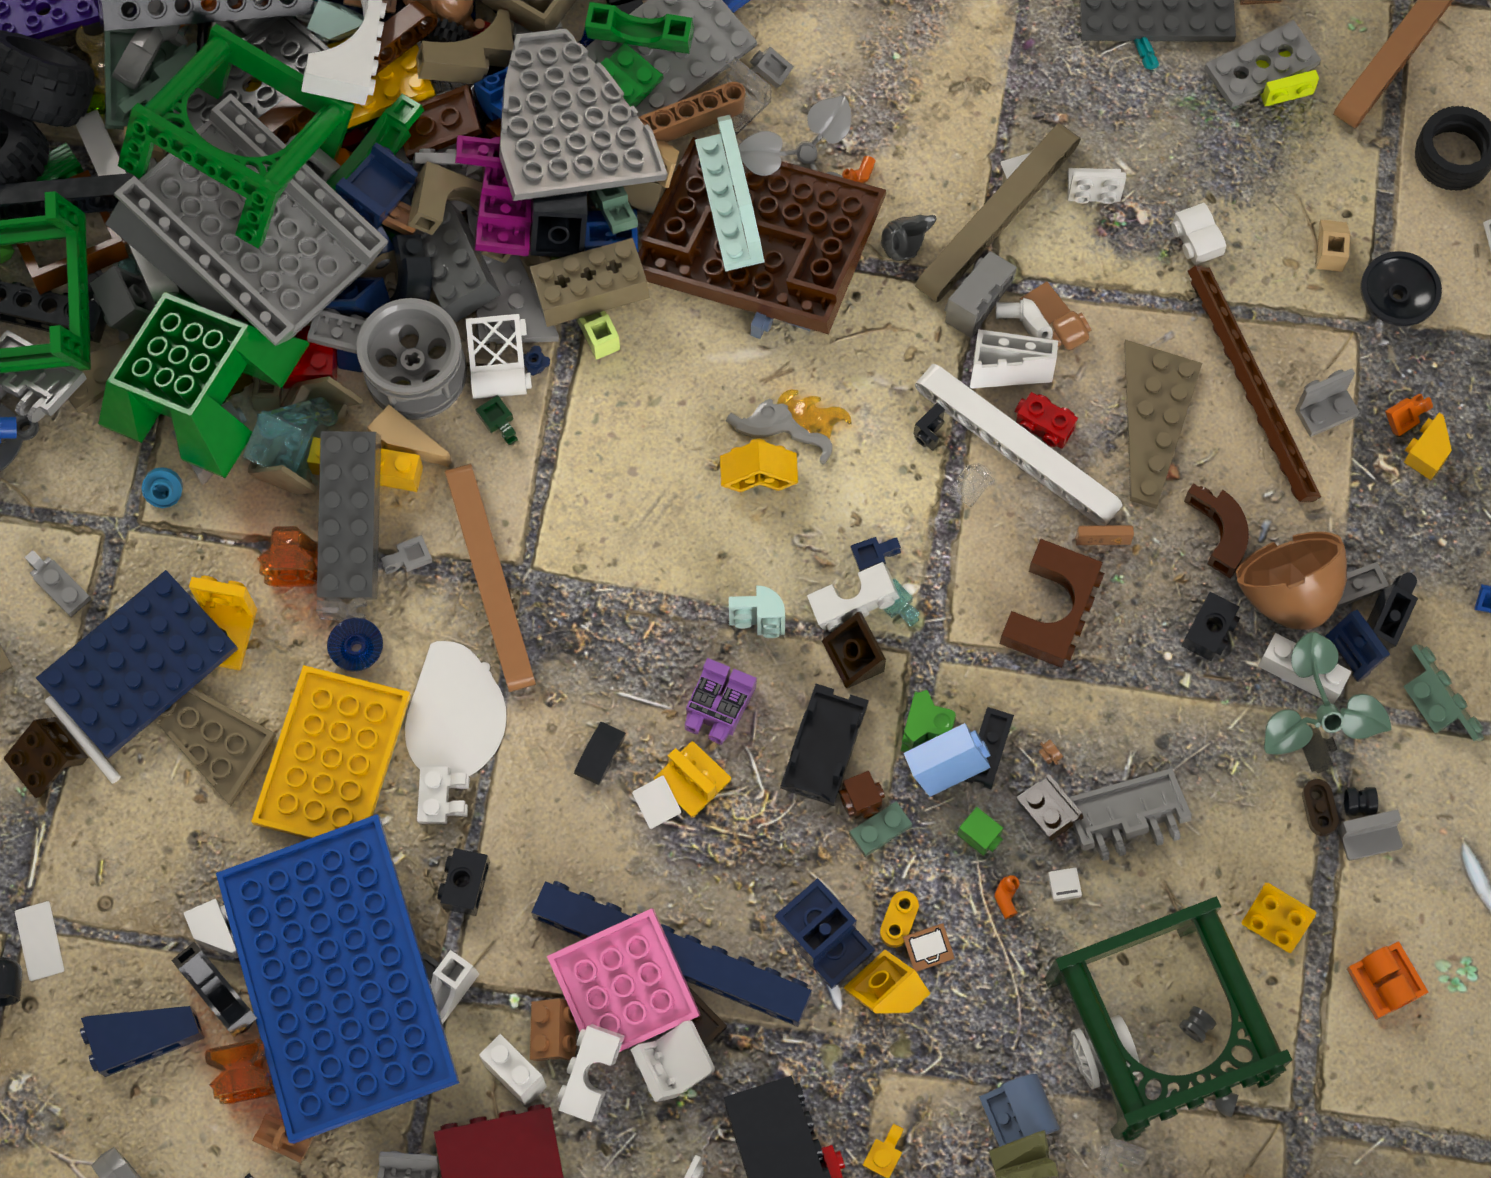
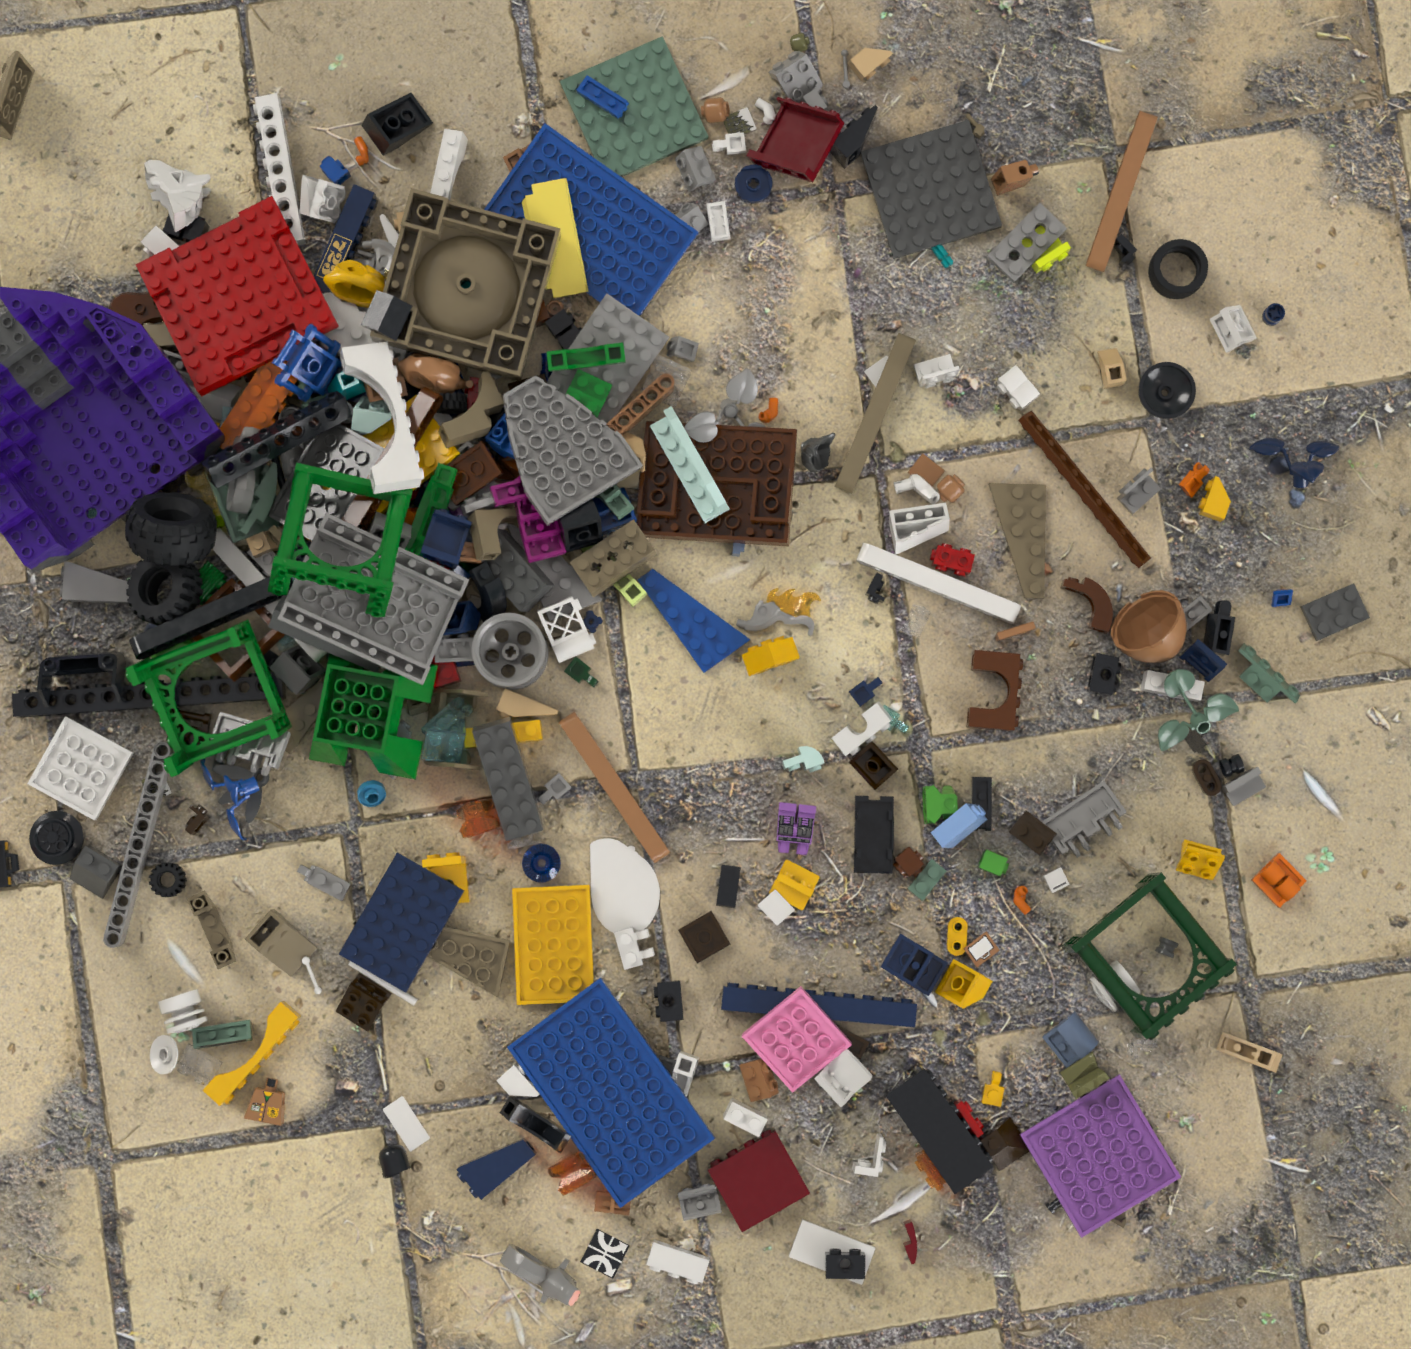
camera: 20 degrees left, 15 degrees up
white arch [557,1024,625,1122] -> none
light grey wedge [944,251,1017,338] -> none
medium nougat plate [1038,739,1064,765] -> none
none -> blue wing [637,569,750,673]
none -> dark brown plate [678,911,731,964]
none -> black bracket [1114,234,1137,267]

